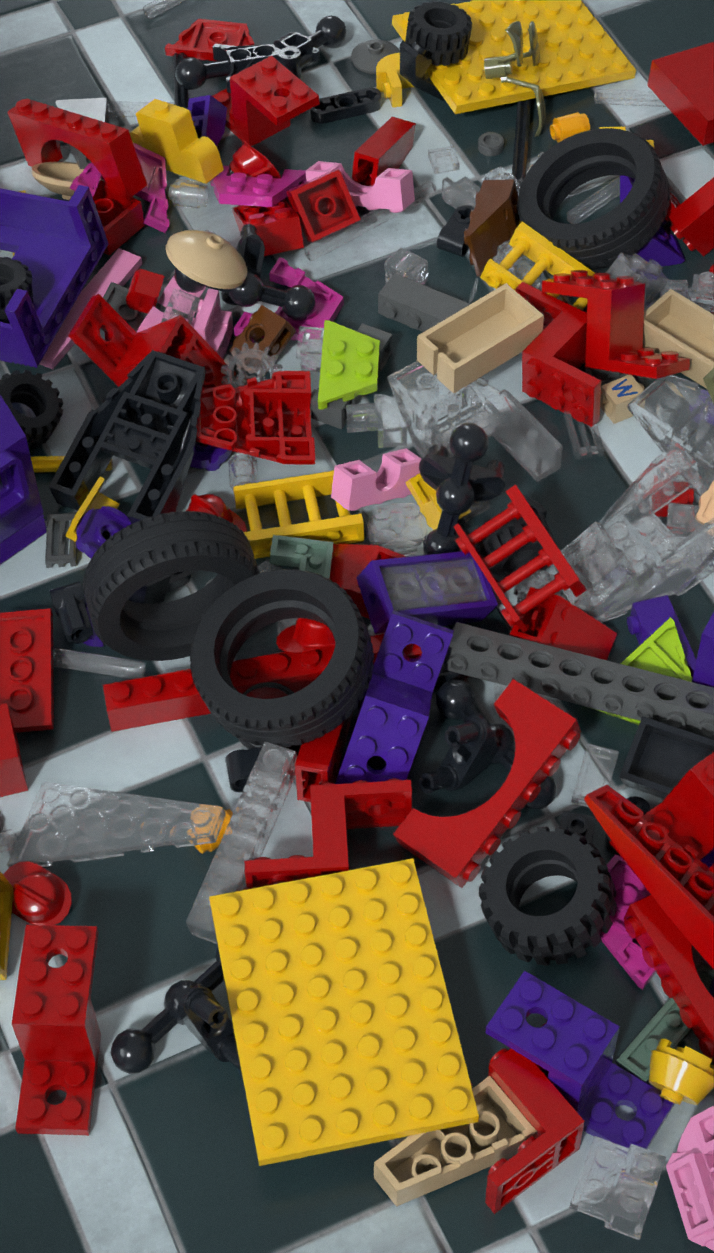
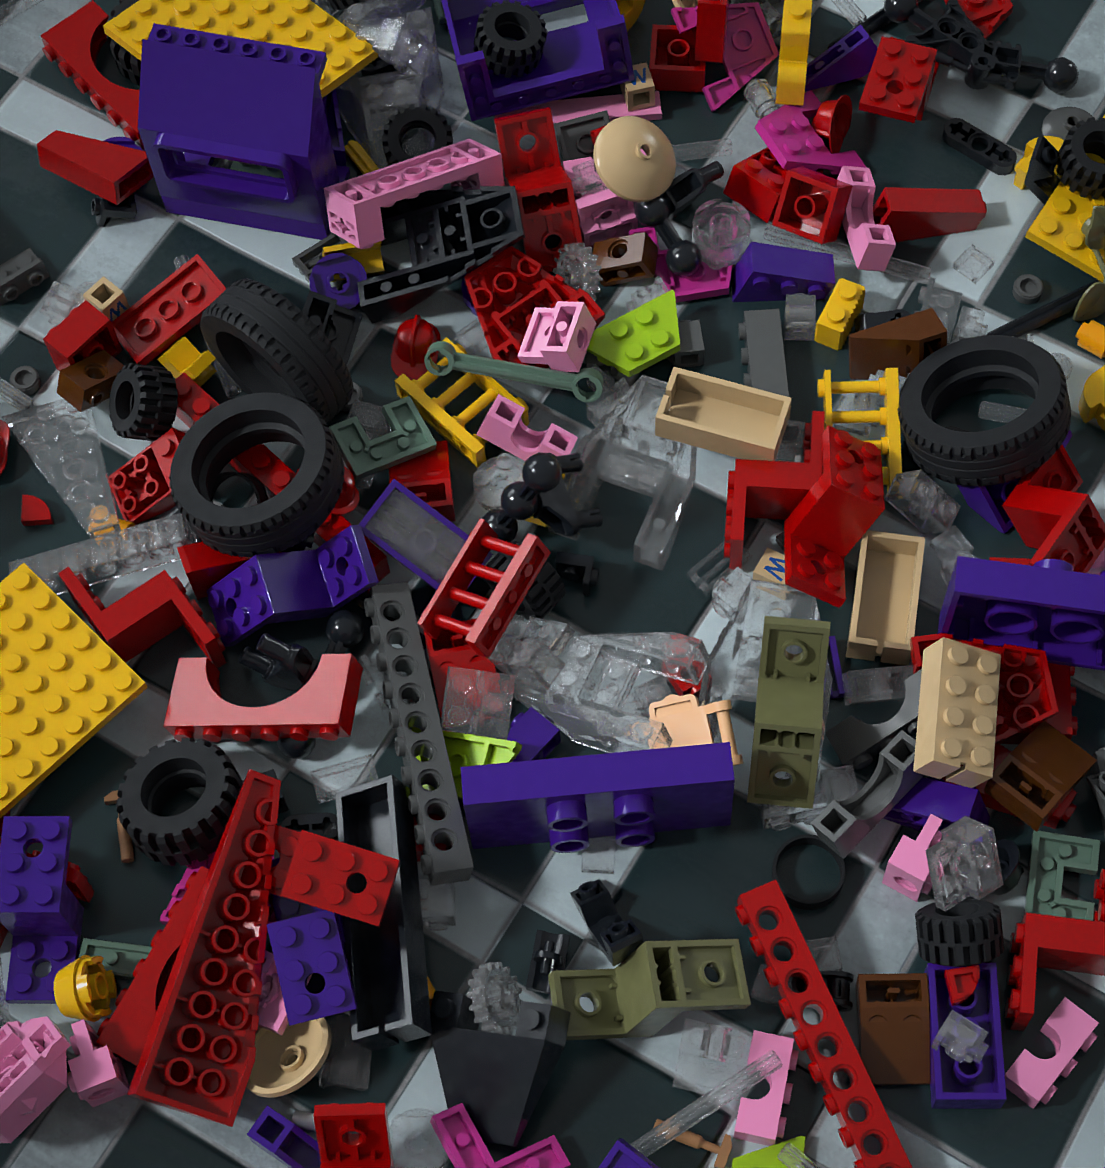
camera: 60 degrees right, 10 degrees up
none -> red tile [21,495,53,526]
none -> reddish brown brick [57,350,124,412]
none -> medium nougat piece [104,790,134,863]
none -> red slope [107,428,186,525]
none -> black tyre [109,363,178,441]
none -> yellow brick [157,336,217,387]
none -> bright pink plate [324,138,505,249]
none -> sand green piece [424,341,604,402]
none -> clear brick [440,666,516,739]
none -> bright pink brick [517,301,596,372]
none -> tan brick [620,62,655,111]
none -> clear brick [692,199,751,270]
none -> clear brick [712,567,761,624]
none -> dark purple wedge [731,242,836,302]
none -> yellow brick [814,278,866,351]

